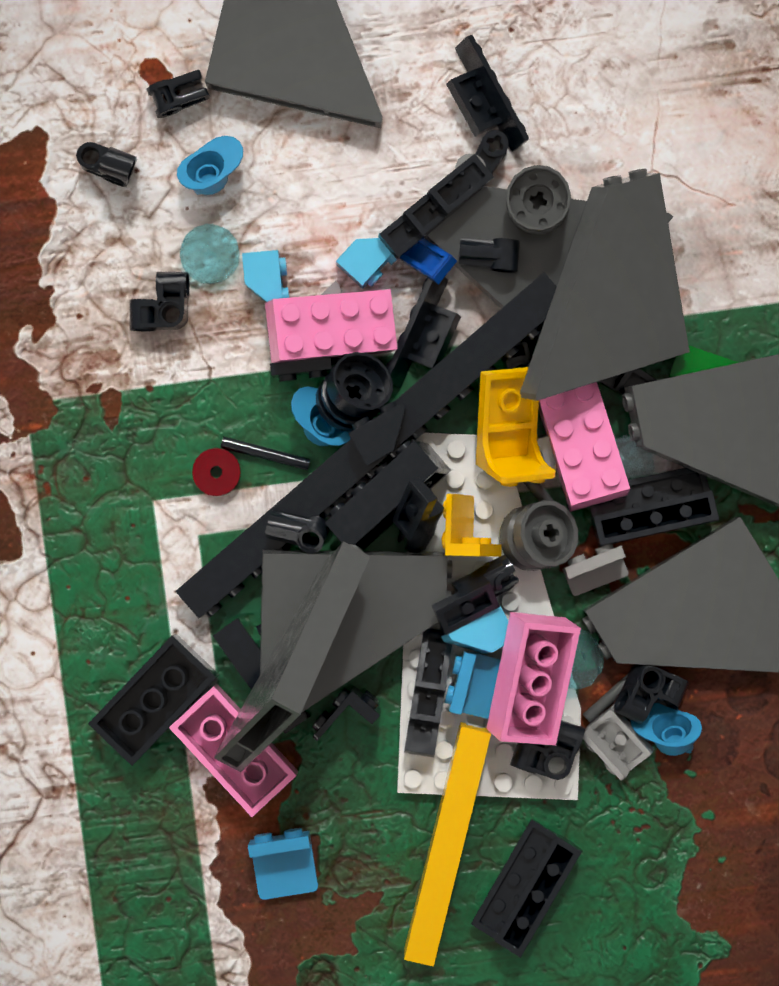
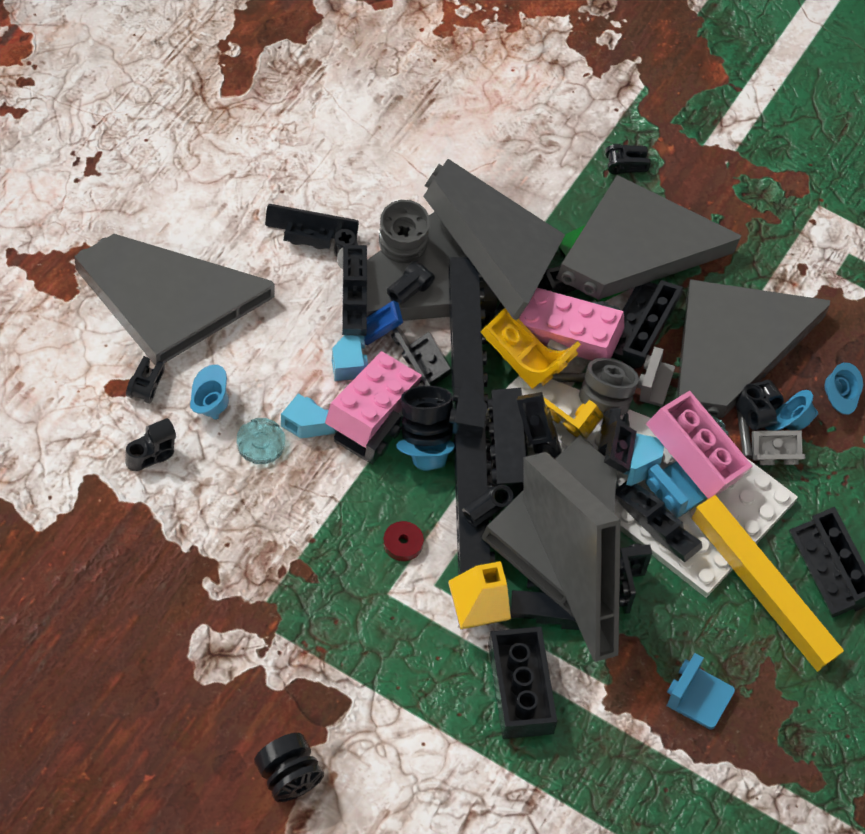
camera: 55 degrees left, 30 degrees down
black piece [129,272,190,332] -> none
bright pink brick [169,683,298,817] -> none
black bar [221,436,311,471] -> none
black piece [510,720,585,780] -> none
none -> yellow slope [448,561,511,630]
none -> dark azure piece [824,363,863,415]

